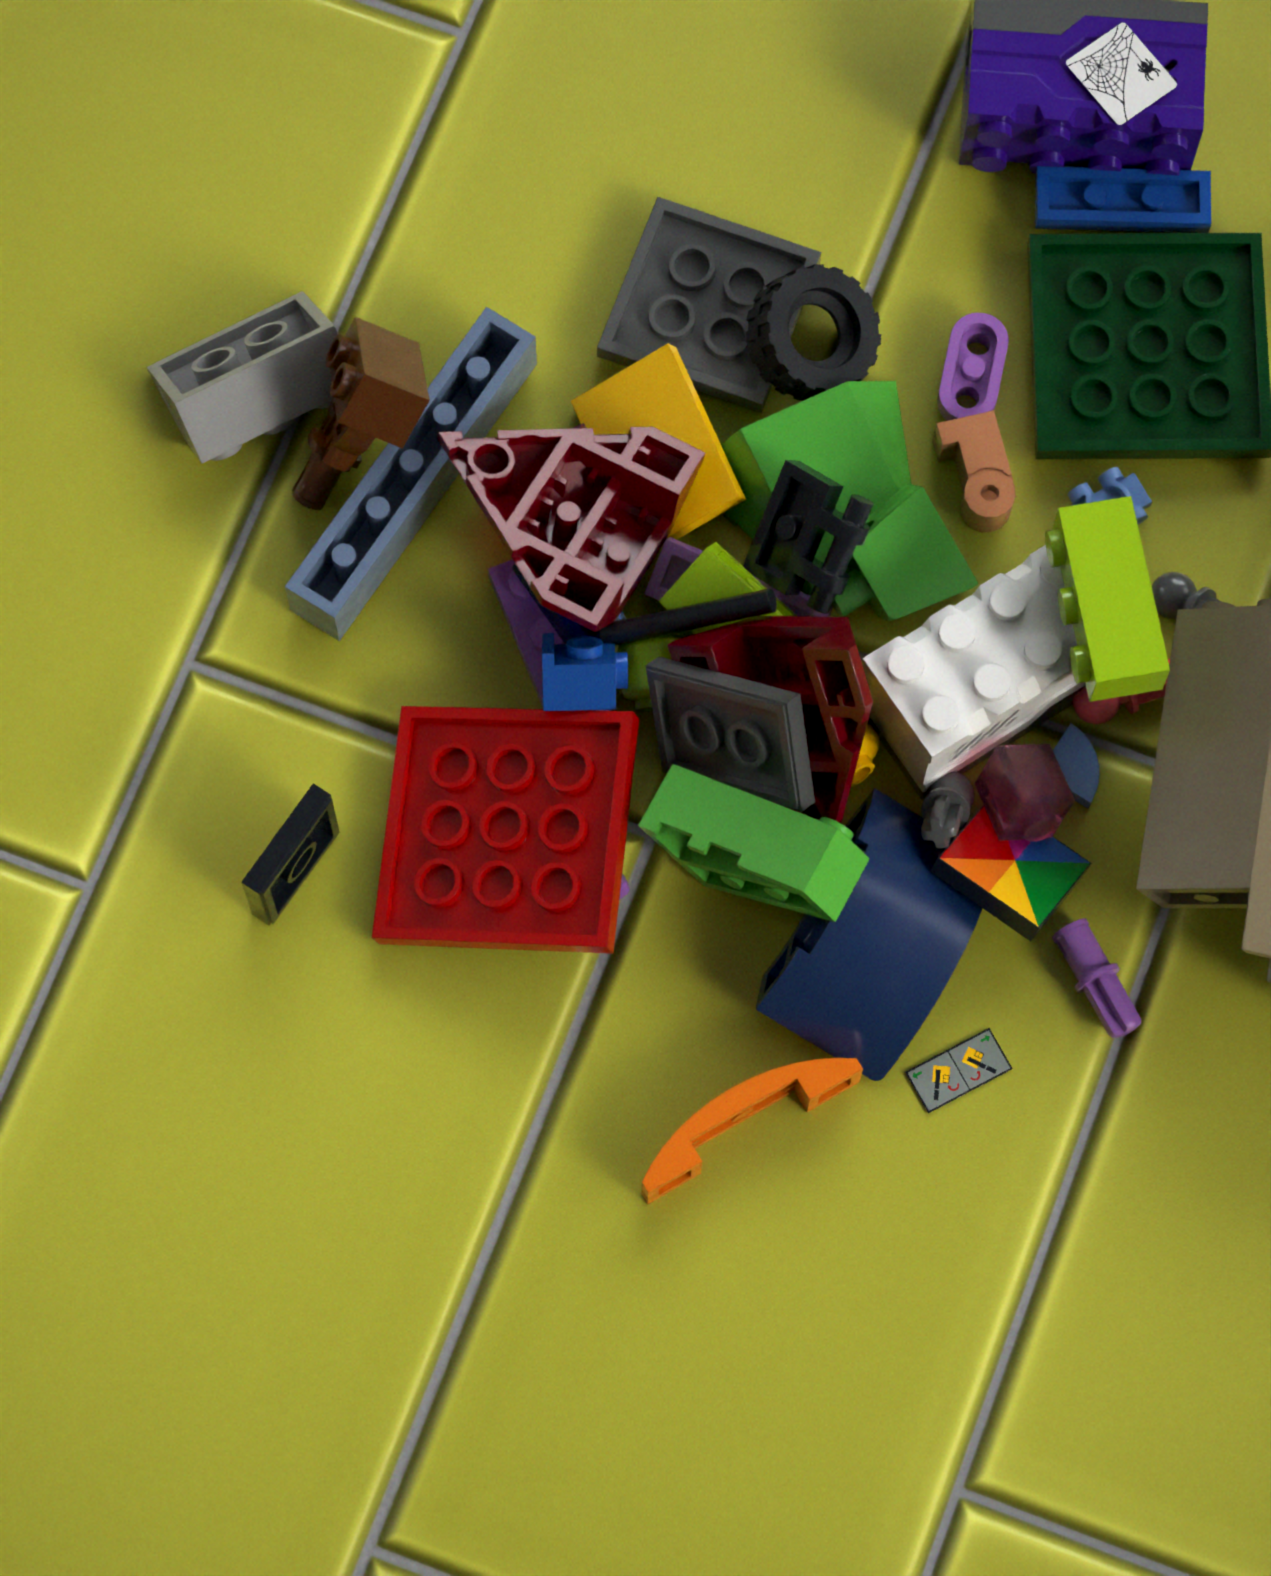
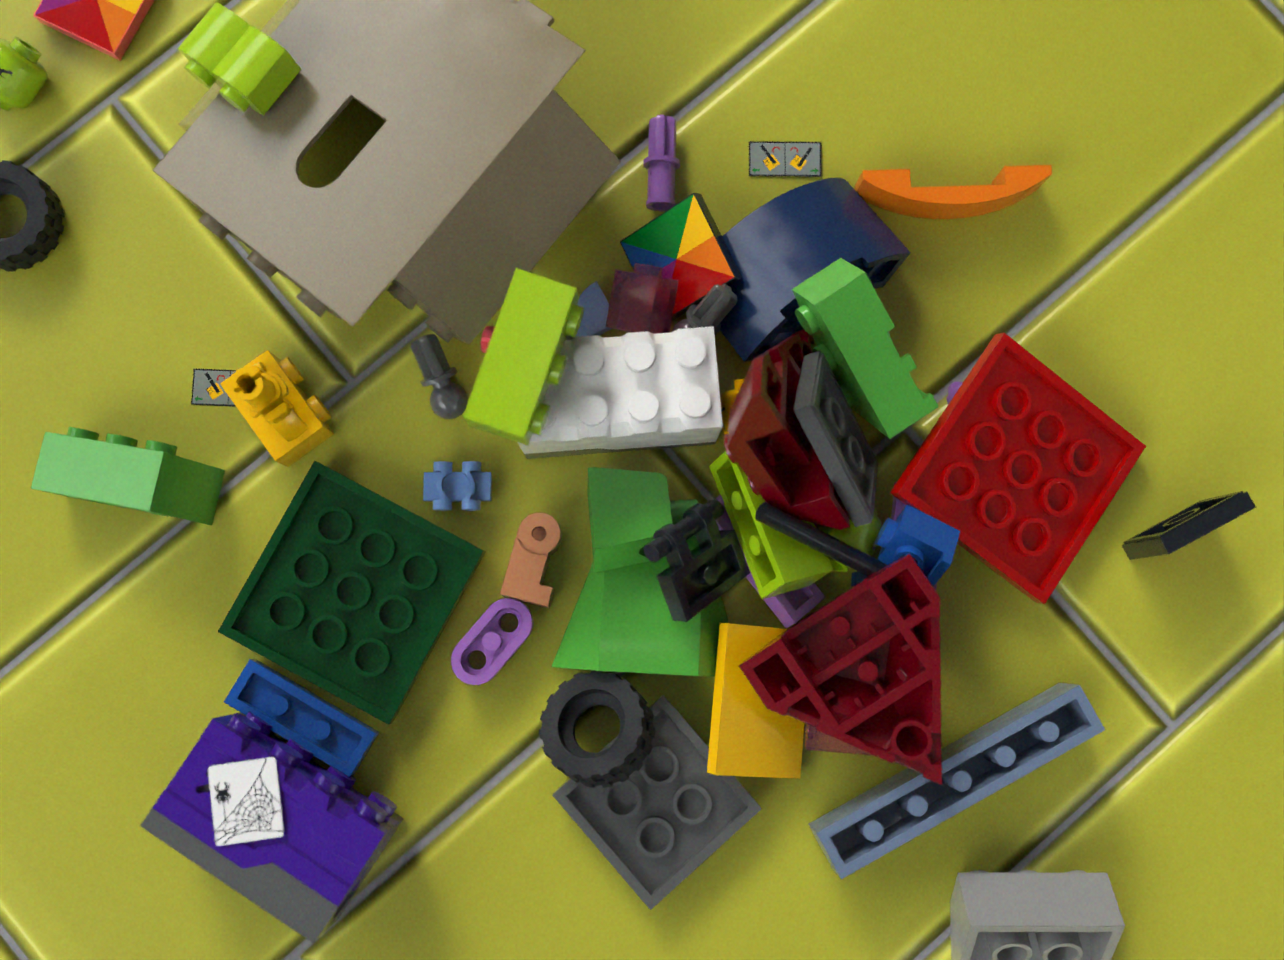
camera: 155 degrees left, 10 degrees up
reddish brown brick [292,317,430,510] -> none

